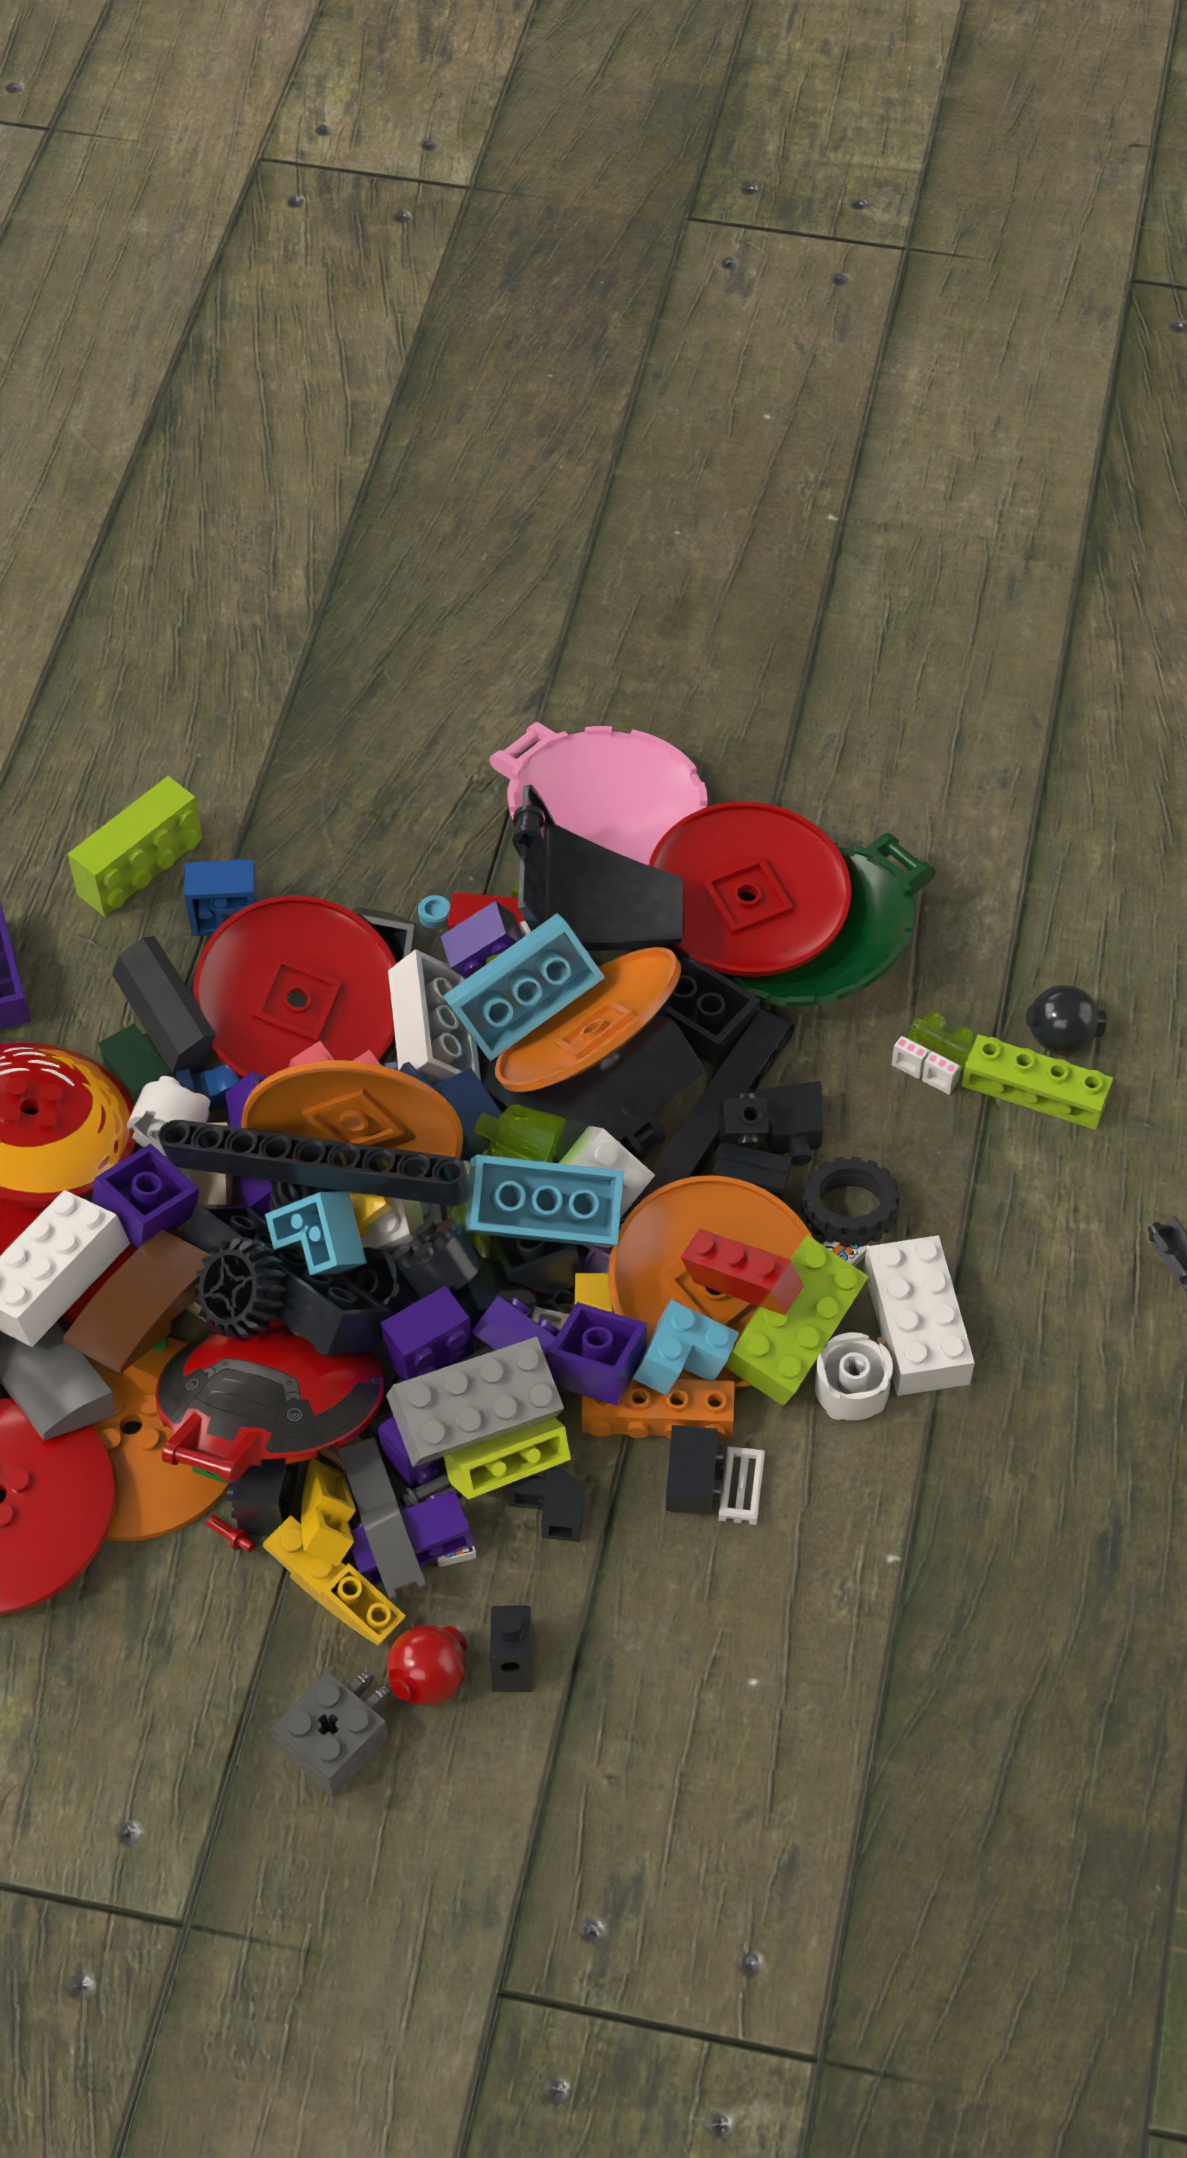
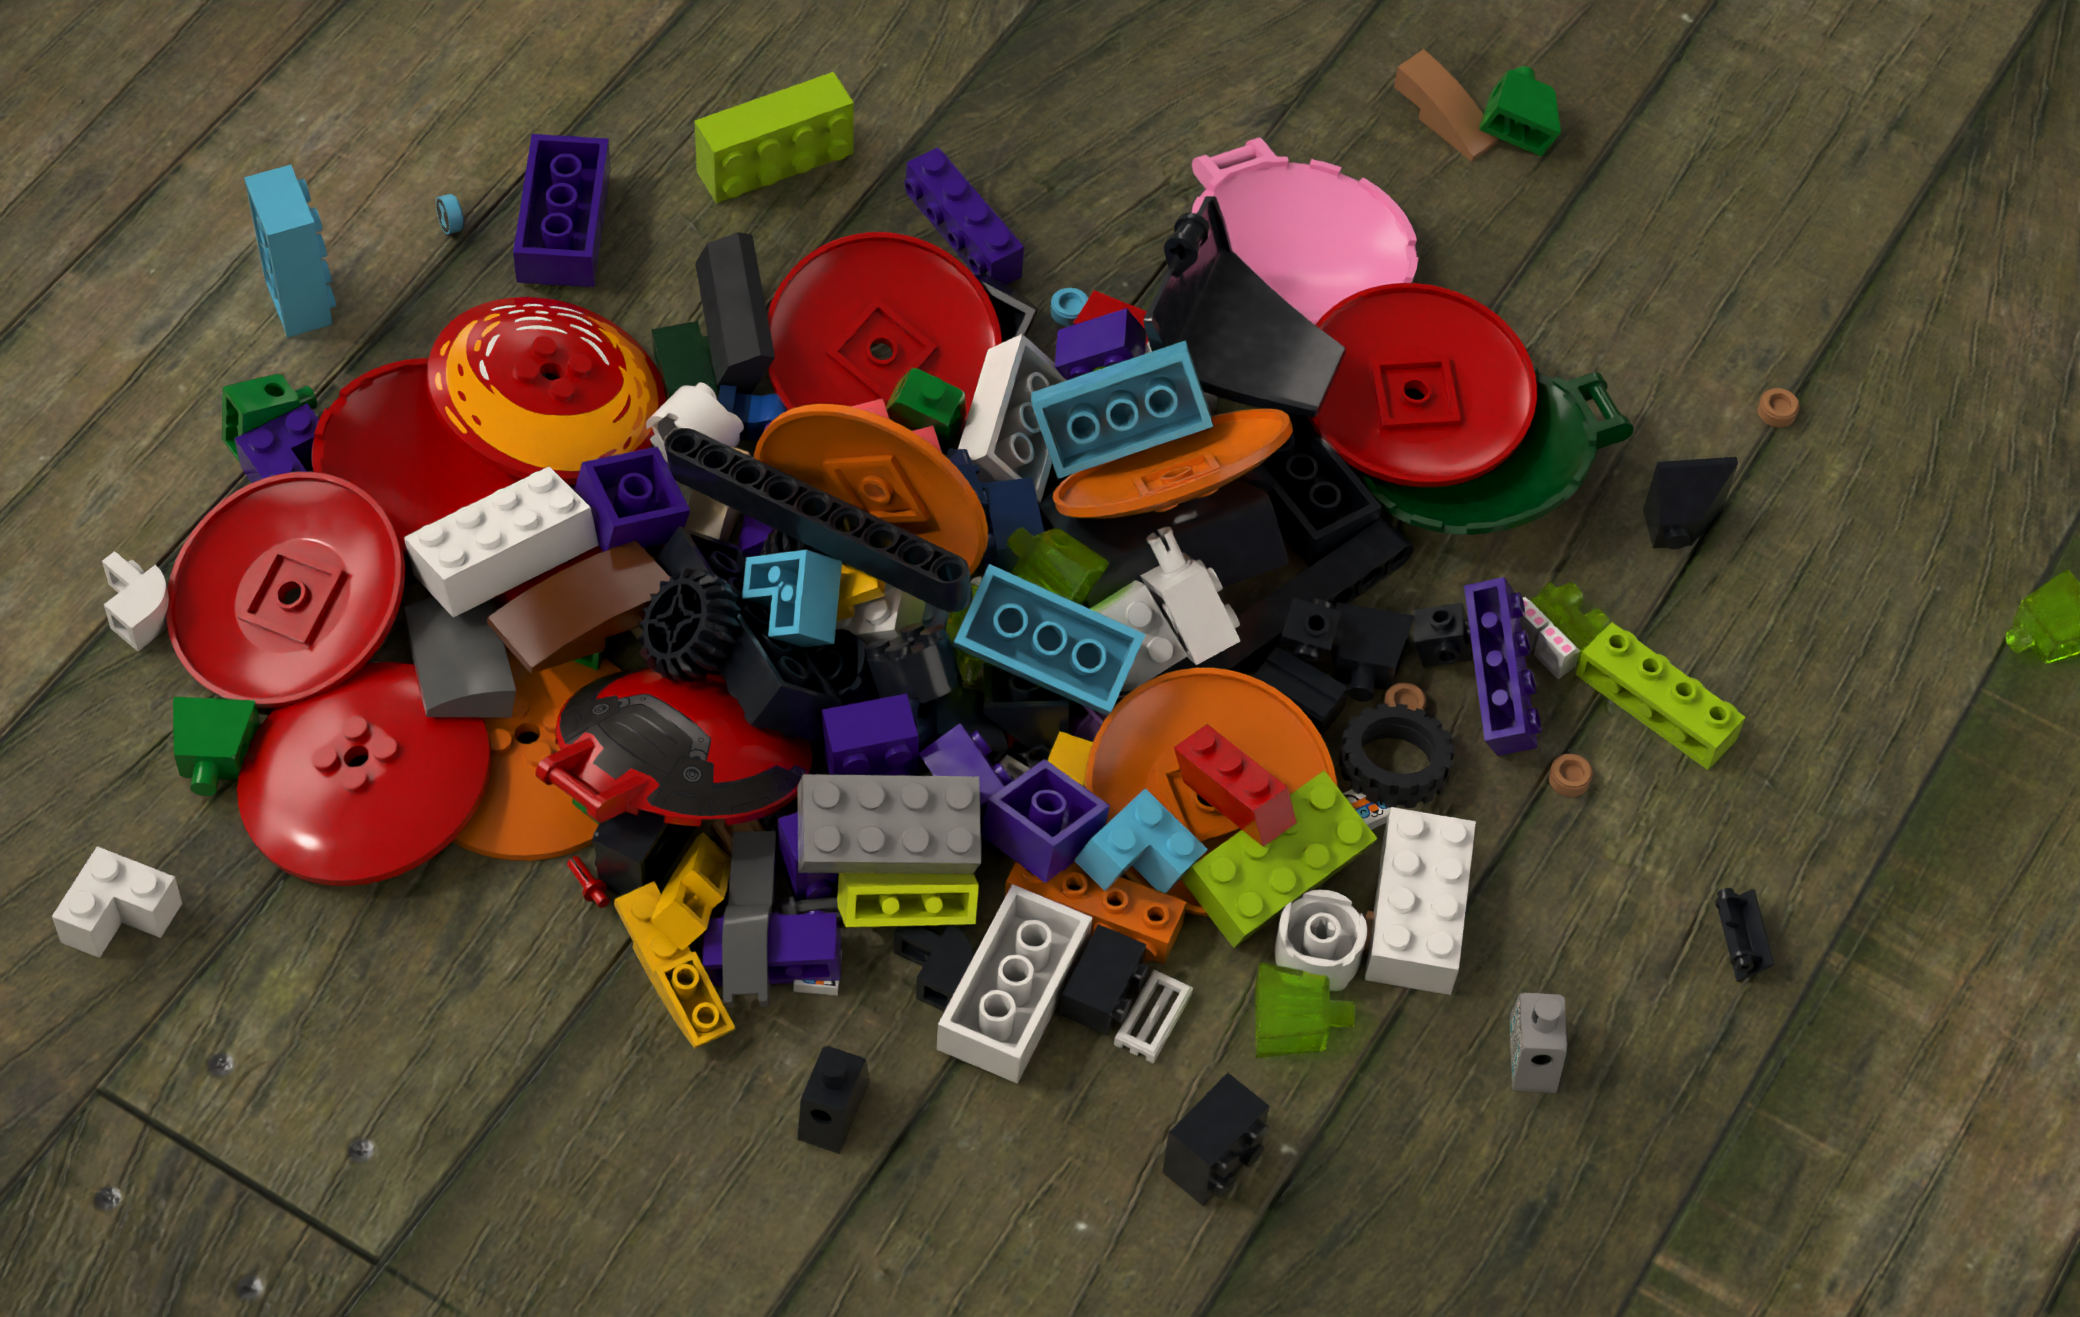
camera: 15 degrees right, 0 degrees up
blue brick [184,859,257,936] -> none
dark grey hinge [271,1670,392,1797] -> none
red brick [387,1625,467,1706] -> none
black brick [1026,985,1107,1054] -> none
none -> green torso [886,368,967,449]
none -> dark purple brick [904,147,1024,285]
none -> white brick [937,884,1092,1084]
none -> white brick [1140,527,1240,665]
none -> black brick [1162,1073,1270,1206]
none -> clear neon green torso [1255,963,1355,1058]
none -> medium nougat tile [1384,683,1426,711]
none -> medium nougat slope [1394,49,1499,162]
none -> black brick [1414,603,1472,667]
none -> dark purple brick [1464,577,1542,756]
none -> green torso [1479,66,1561,157]
none -> light grey torso [1509,993,1567,1093]
none -> medium nougat tile [1549,754,1593,797]
none -> black slope [1643,457,1738,549]
none -> medium nougat tile [1758,388,1799,428]

